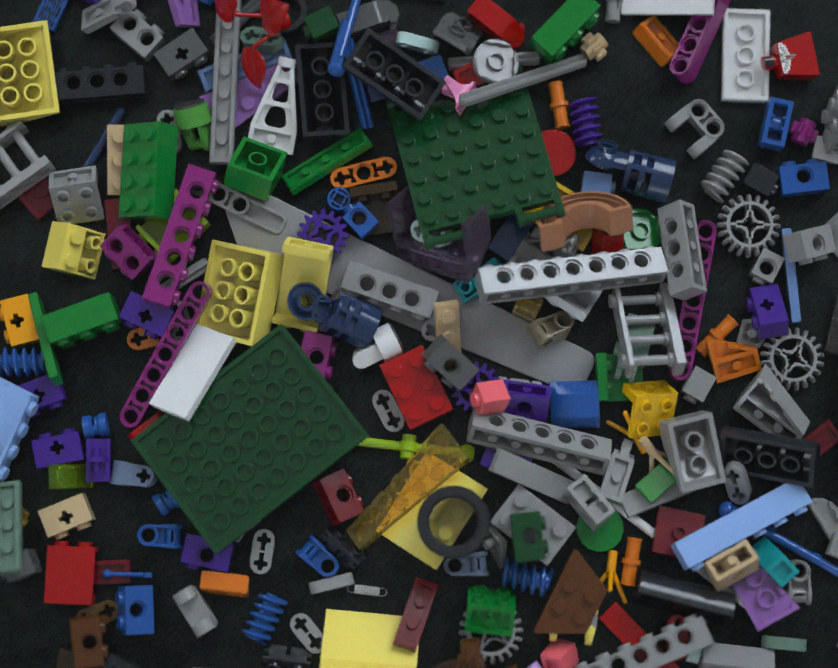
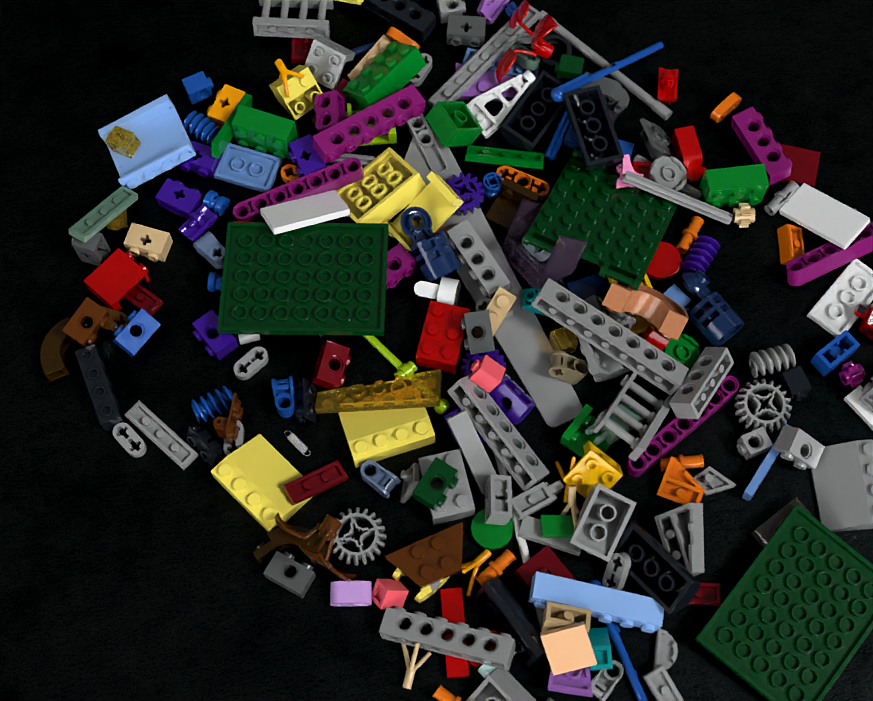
camera: 40 degrees right, 15 degrees down
clear neon green tile [48,464,93,489] -> none
blue hinge [102,569,153,579] -> none
blue piece [137,524,184,549] -> none
light grey piece [172,585,219,638] -> none
bright green piece [173,99,211,151] -> none
orange slope [200,571,249,598] -> none
light grey beam [308,572,355,594] -> none
blue brick [342,201,380,240] -> none
light grey beam [372,390,404,432] -> none
light aqua beam [395,31,439,55] -> none
black tyre [417,485,490,558] -> none
green bracket [464,585,516,637] -> none
blue piece [501,557,553,597] -> none
blue slope [549,380,600,429] -> none
light grey piece [664,99,724,160] -> none
light grey brick [680,366,717,405] -> none
dark purple brick [746,284,789,339] -> none
light grey gear [760,327,824,391] -> none
blue brick [776,158,830,198] -> none
none -> reddish brown hinge [213,393,243,445]
none -> medium blue tile [214,143,283,193]
none -> light orange plant [275,59,304,97]
none -> orange beam [385,26,420,50]
none -> light nougat tile [540,621,597,675]

